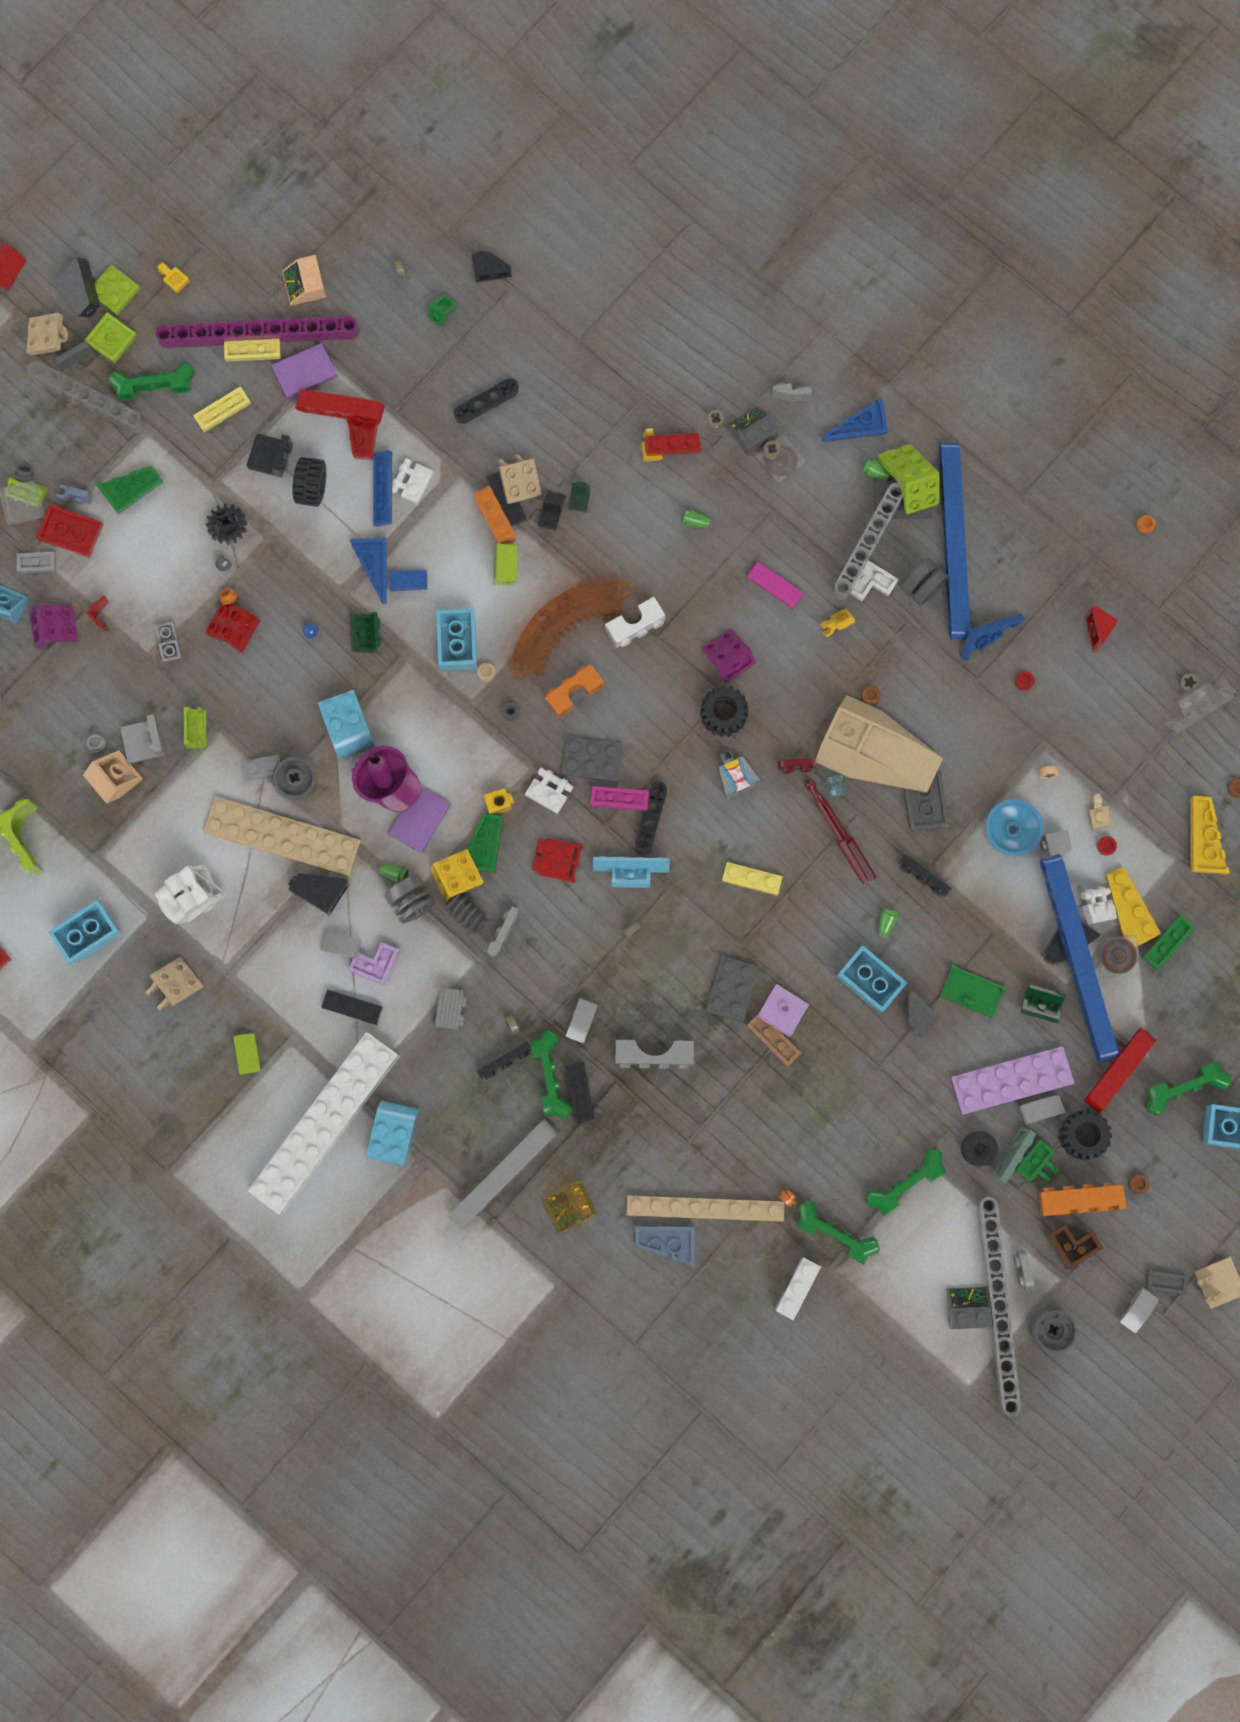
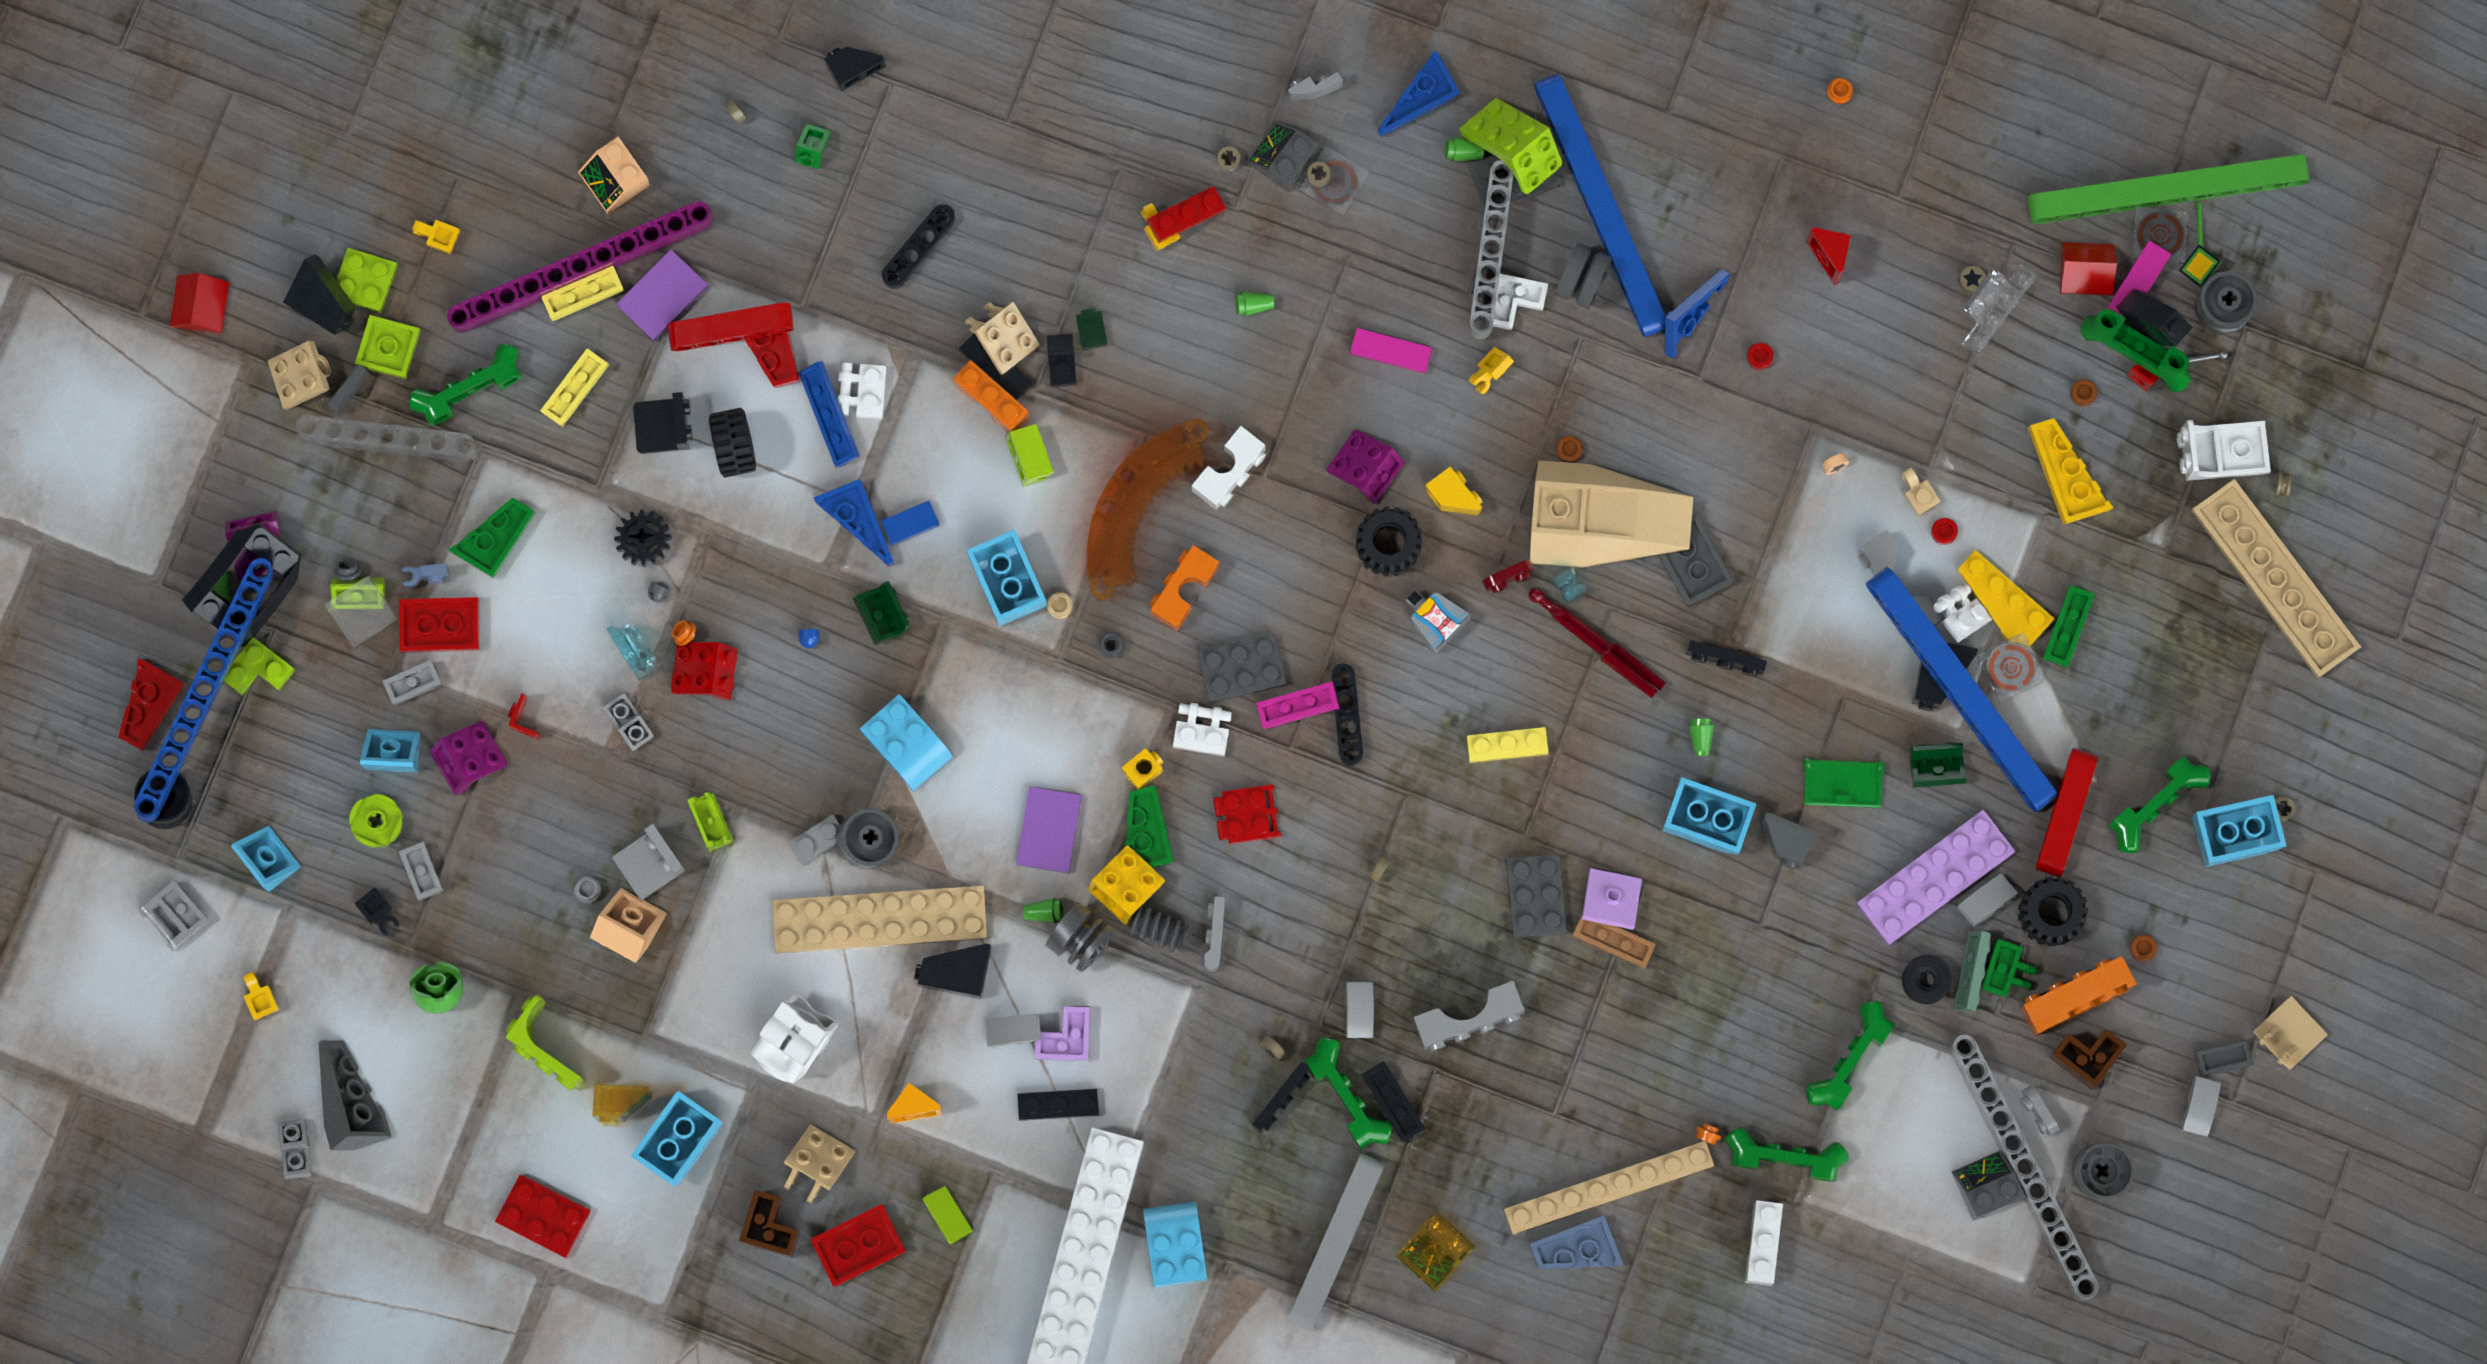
camera: 20 degrees left, 0 degrees up
magenta piece [351,745,422,813] -> none
light grey brick [435,988,467,1031] -> none
medium azure bracket [593,856,670,888] -> none
dark azure dish [985,799,1043,857] -> none
none -> clear yellow slope [592,1084,653,1127]
none -> clear light blue slope [606,625,657,681]
none -> reddish brown brick [739,1190,800,1258]
none -> red plate [810,1204,906,1288]
none -> light orange slope [887,1083,943,1124]
none -> yellow slope [1425,467,1483,515]

